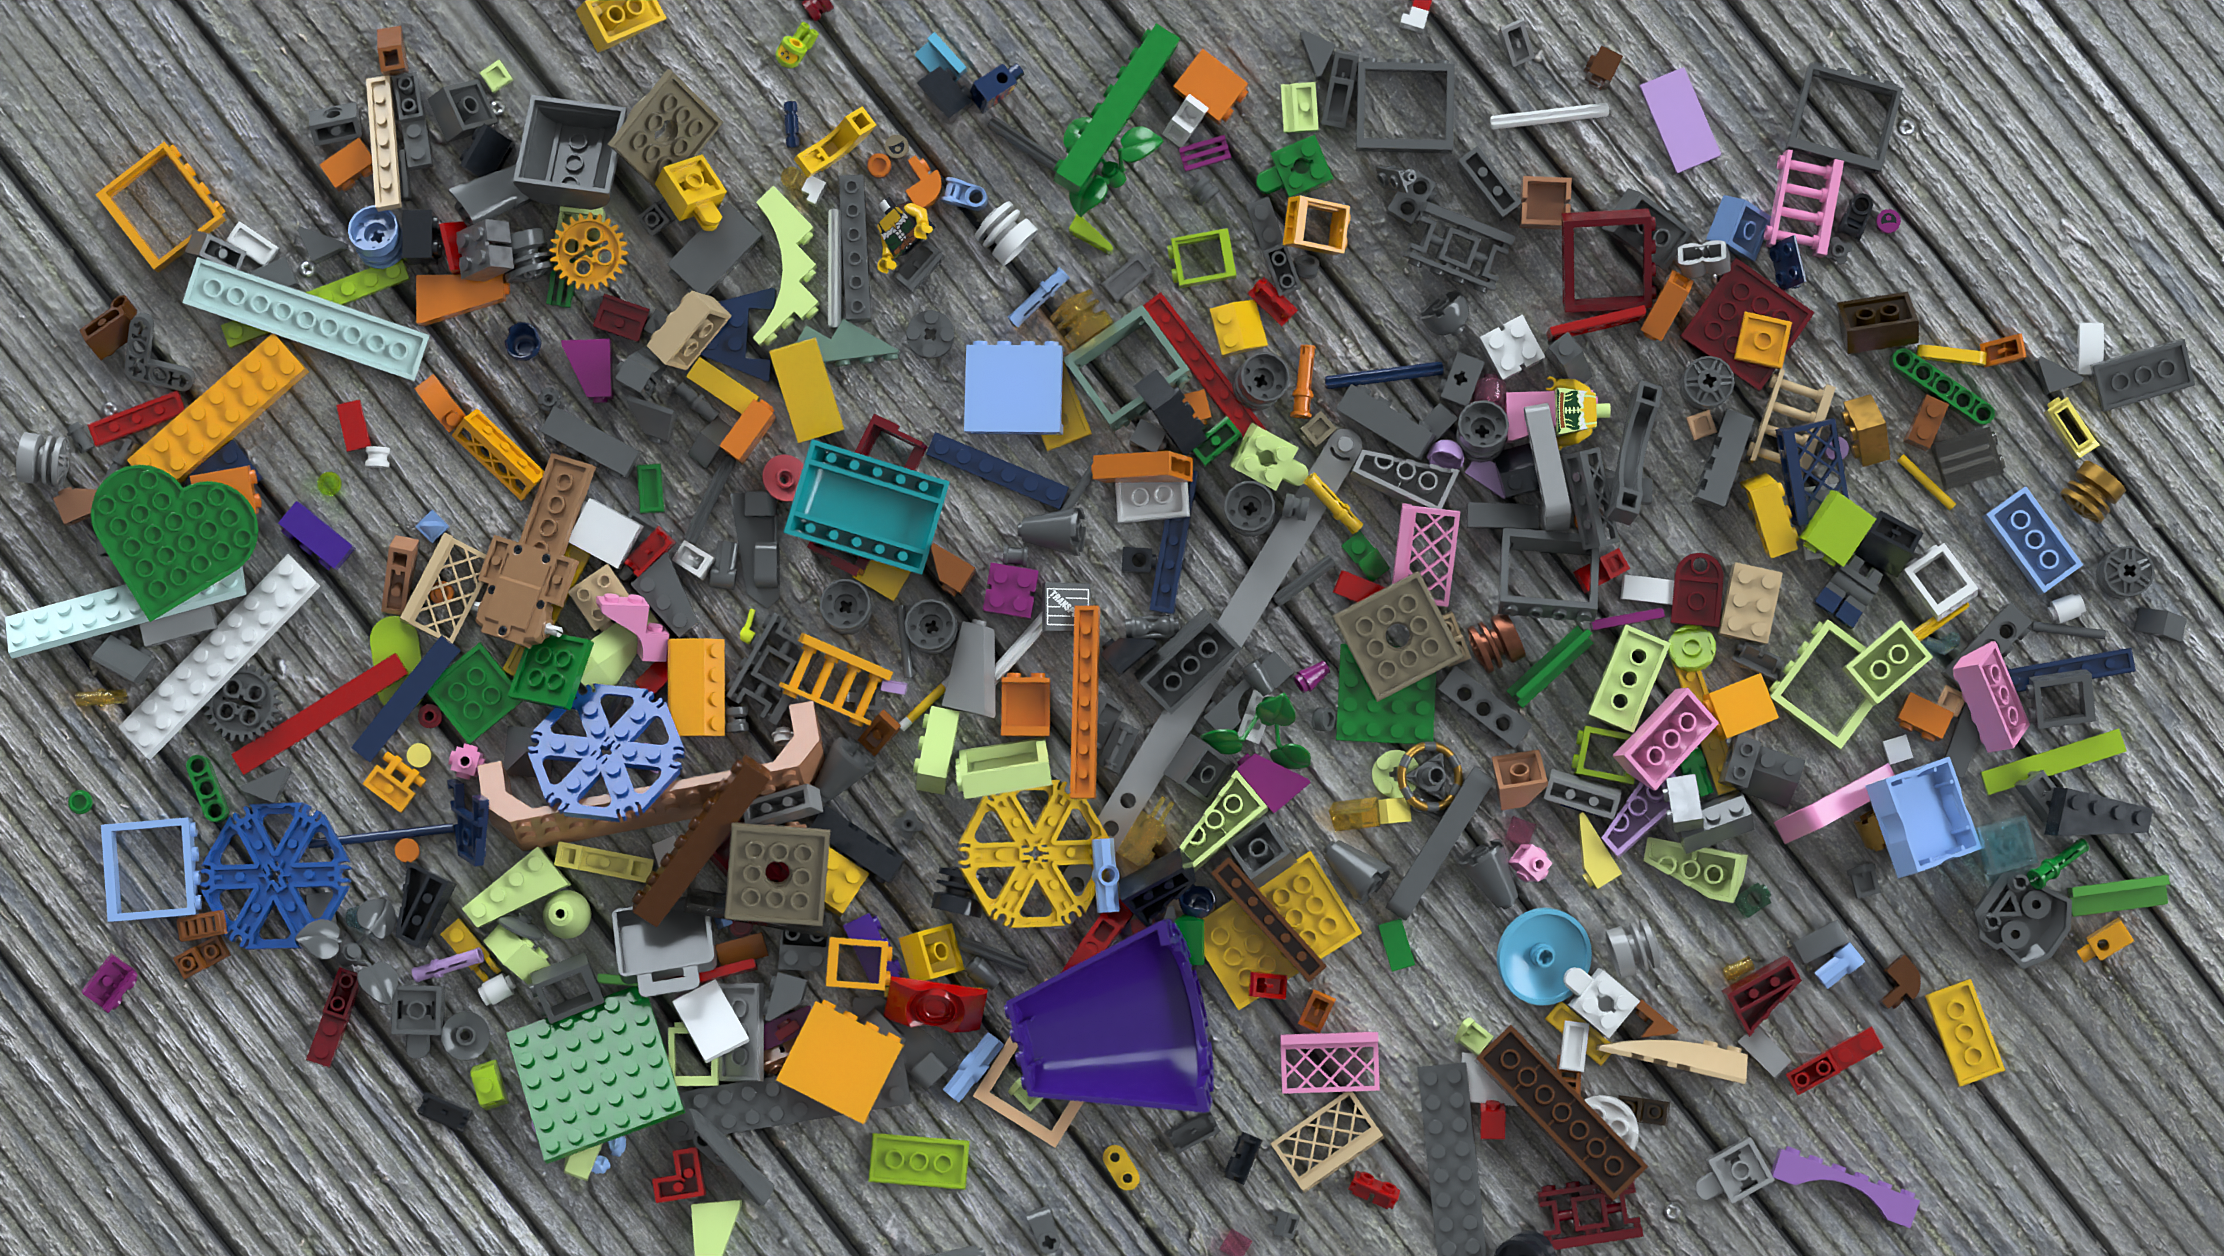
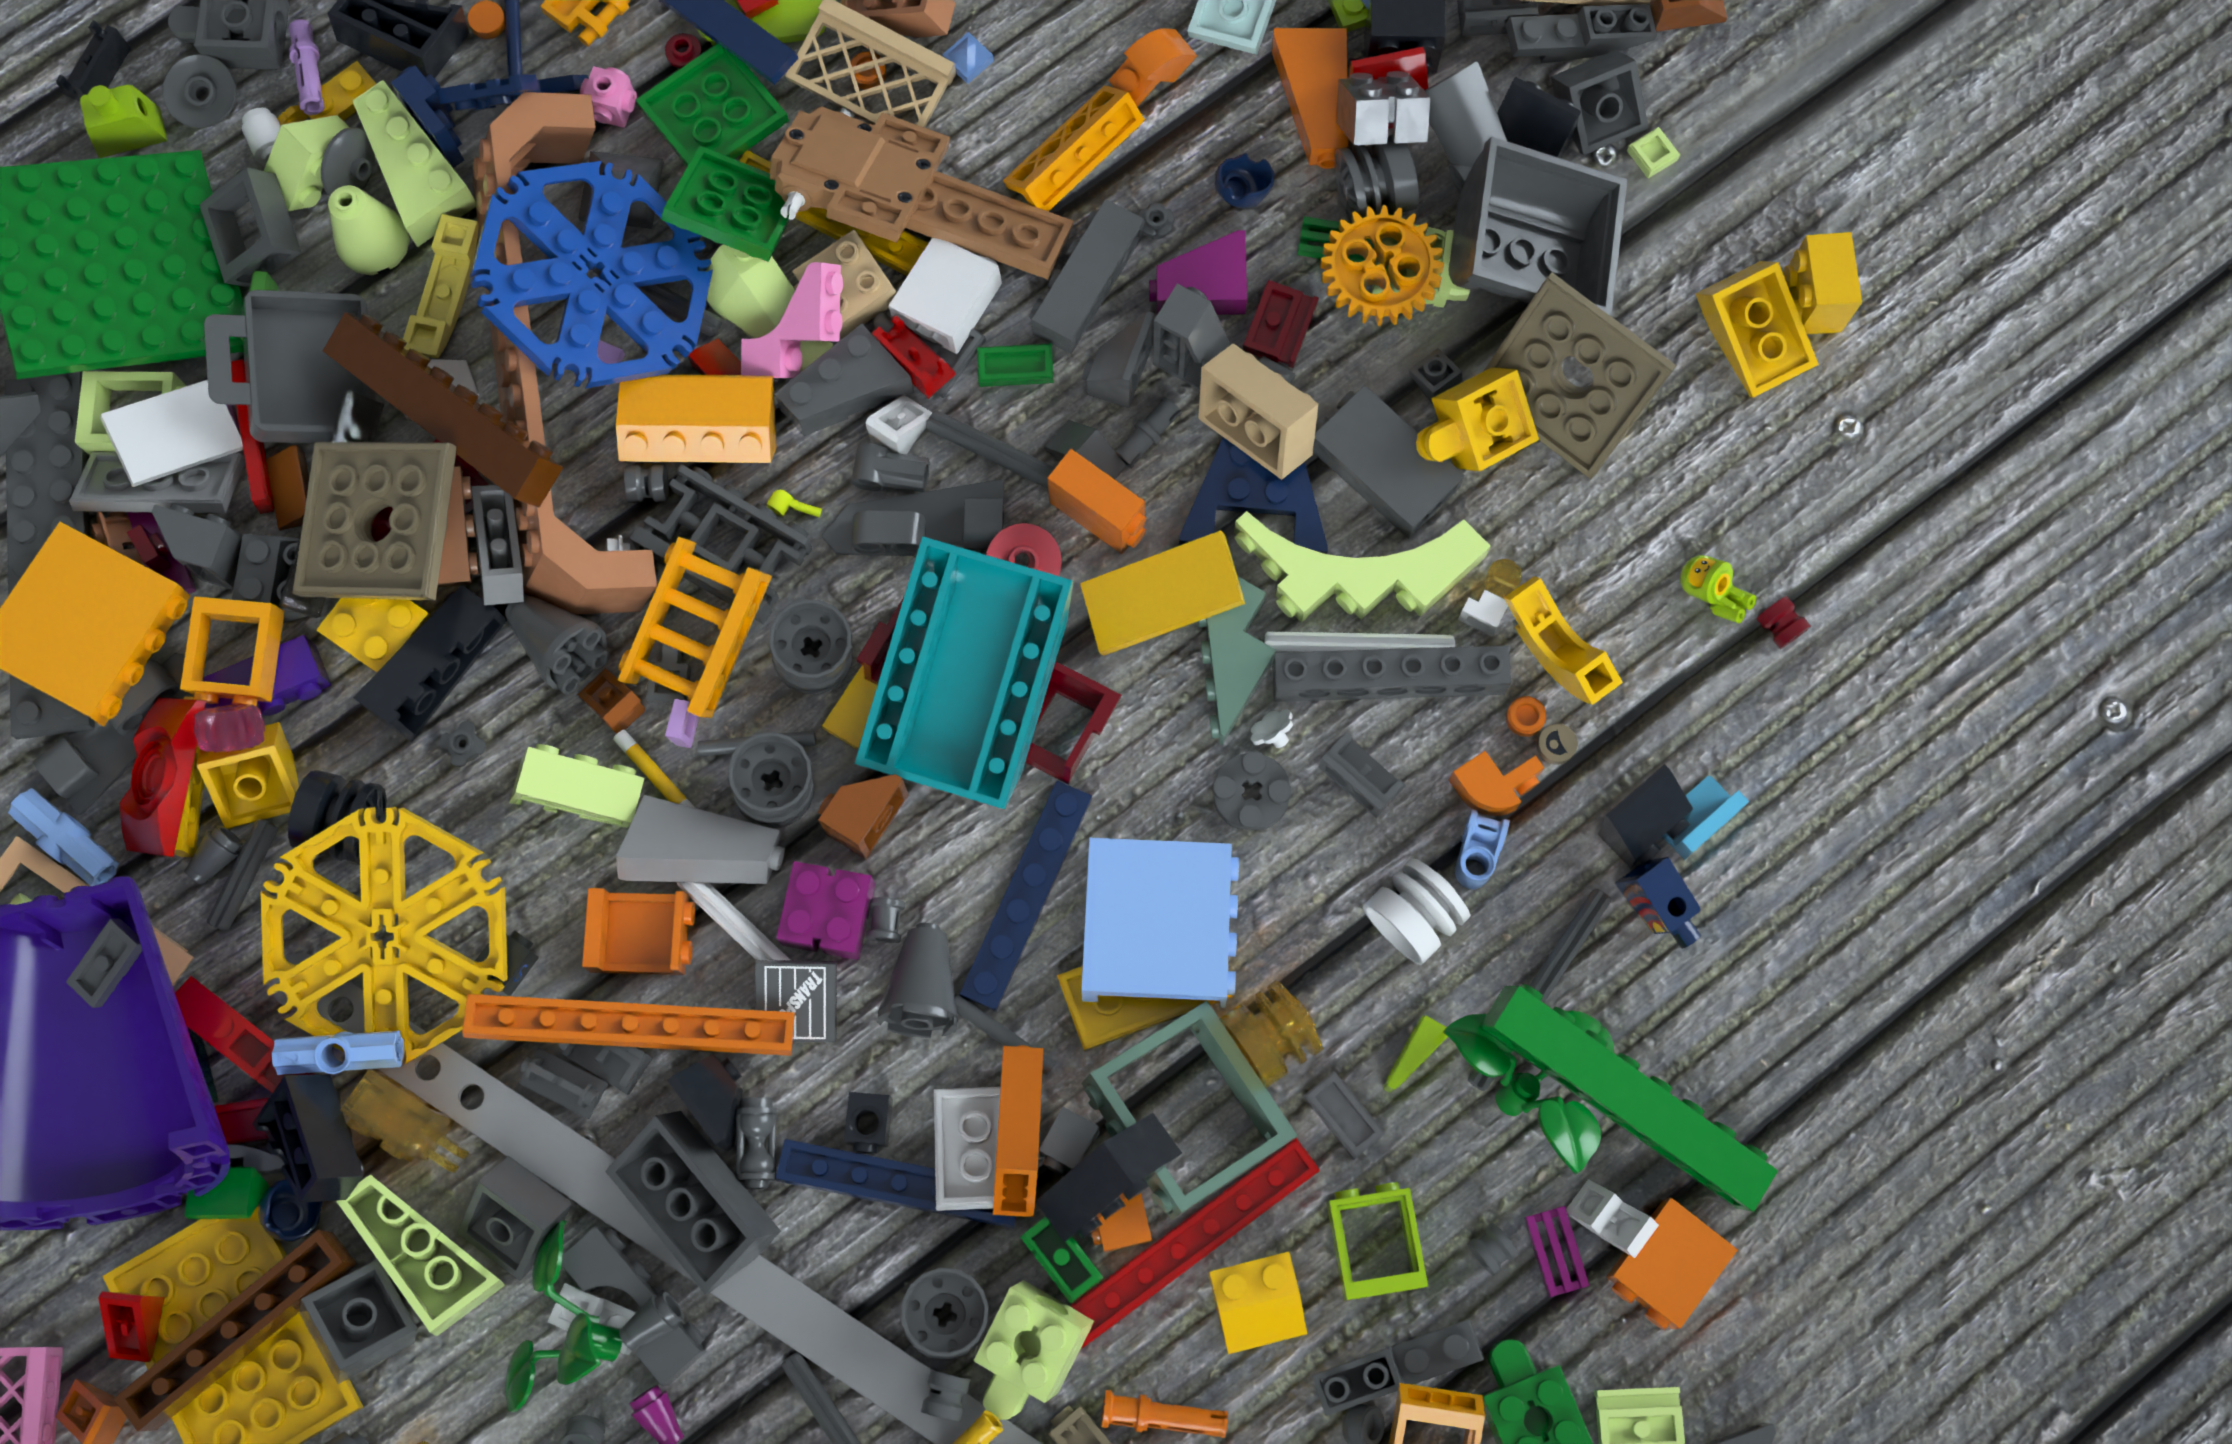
camera: 90 degrees right, 10 degrees down
light yellow tile [407,743,432,768] -> none
yellow tile [686,357,760,414] -> none
dark blue axle [784,101,800,149] -> none
torso [877,197,936,274] -> none
yellowish green window [955,737,1052,799] -> none
light blue pin [1008,267,1070,328] -> none
dark grey wheel [1232,352,1290,410] -> none
magenta slope [1236,753,1311,814] -> none
red hinge [1247,277,1298,327] -> none
none -> dark grey hinge [66,918,143,1008]
none -> clear pink gear [193,704,265,753]
none -> dark blue plate [391,65,465,168]
none -> white plant [1251,709,1293,748]

